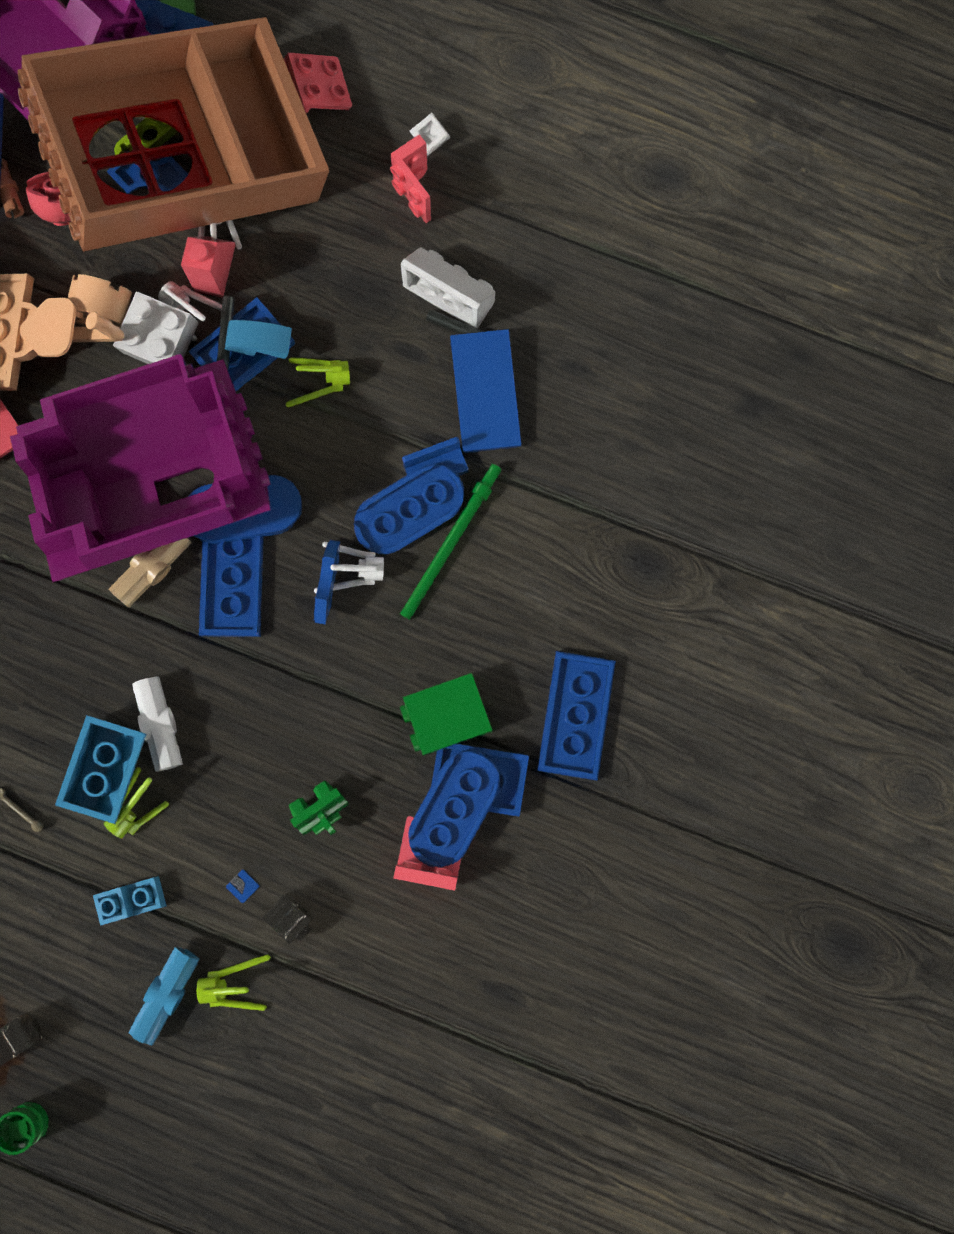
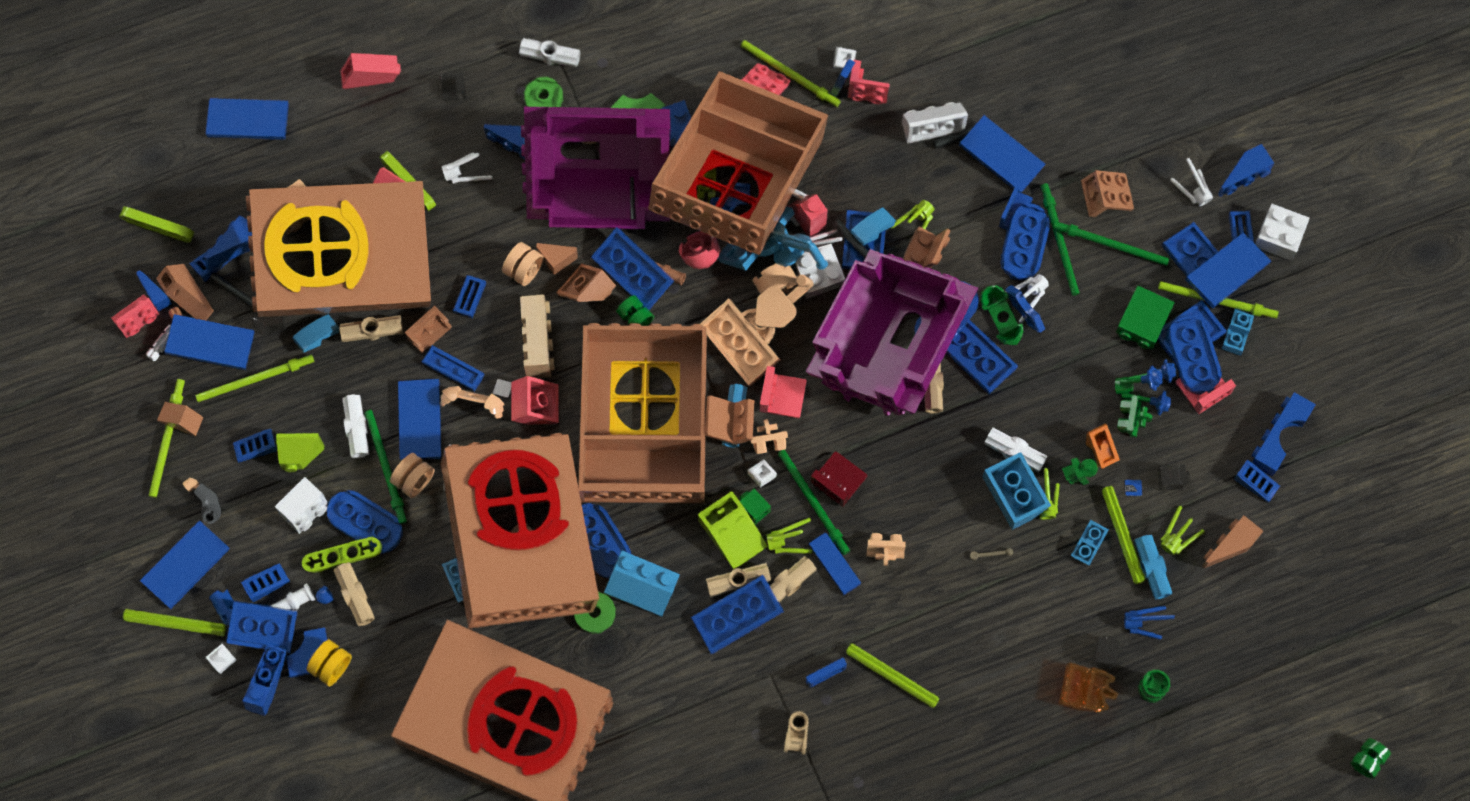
camera: 40 degrees left, 10 degrees down
none -> dark azure plate [718,206,828,270]
none -> lime bar [741,40,841,107]
none -> tile [829,59,855,98]
none -> nougat bracket [902,226,951,268]
none -> green piece [980,285,1023,345]
none -> green bar [1052,221,1169,266]
none -> green hips [1062,457,1098,485]
none -> nougat bracket [1081,170,1134,217]
none -> orange slope [1086,424,1120,469]
none -> lime axle [1102,486,1145,584]
none -> blue plant [1115,359,1176,416]
none -> blue plant [1124,606,1175,639]
none -> lime bar [1158,281,1278,319]
none -> white plant [1170,158,1213,206]
none -> blue tile [1185,232,1271,308]
none -> nougat slope [1202,516,1263,568]
none -> blue slope [1218,144,1274,196]
none -> dark azure slope [1222,309,1254,356]
none -> blue tile [1228,211,1254,243]
none -> blue slope [1234,460,1280,503]
none -> blue arch [1251,392,1316,477]
none -> white brick [1255,204,1309,261]

